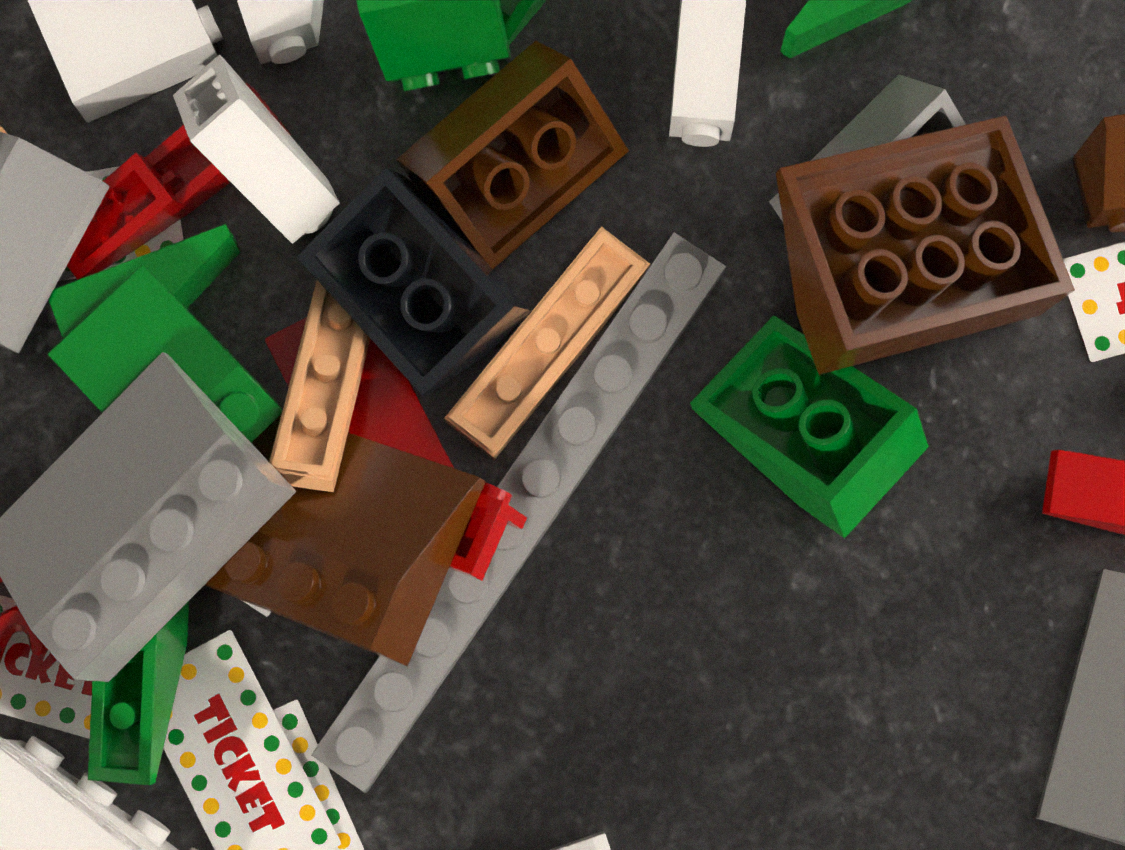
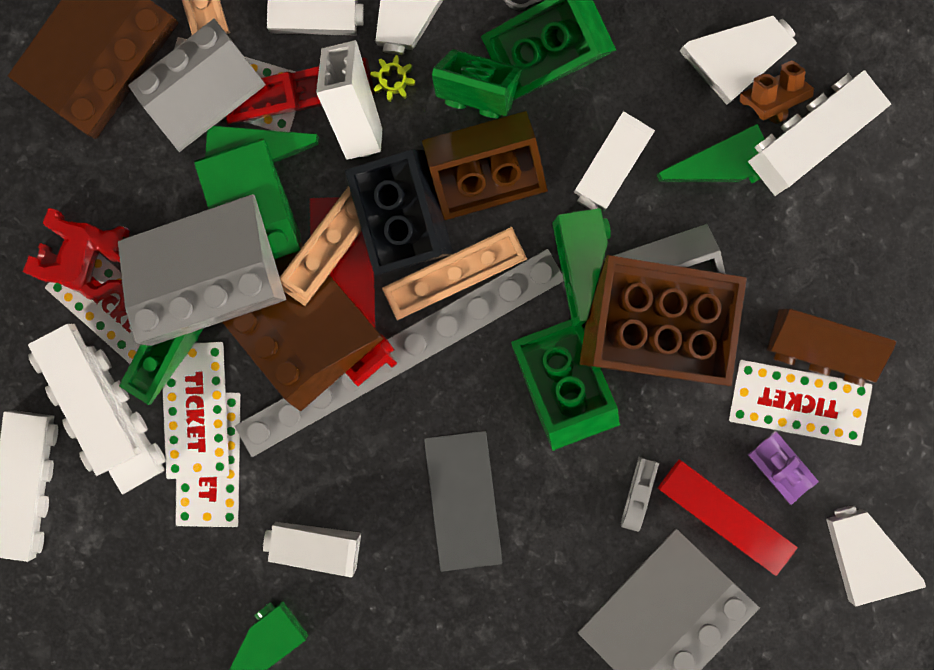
camera: 20 degrees right, 10 degrees up
none -> neon yellow gear [370,55,416,102]
none -> dark grey sticker [424,431,503,572]
none -> green slope [552,208,611,328]
none -> light grey piece [621,457,659,532]

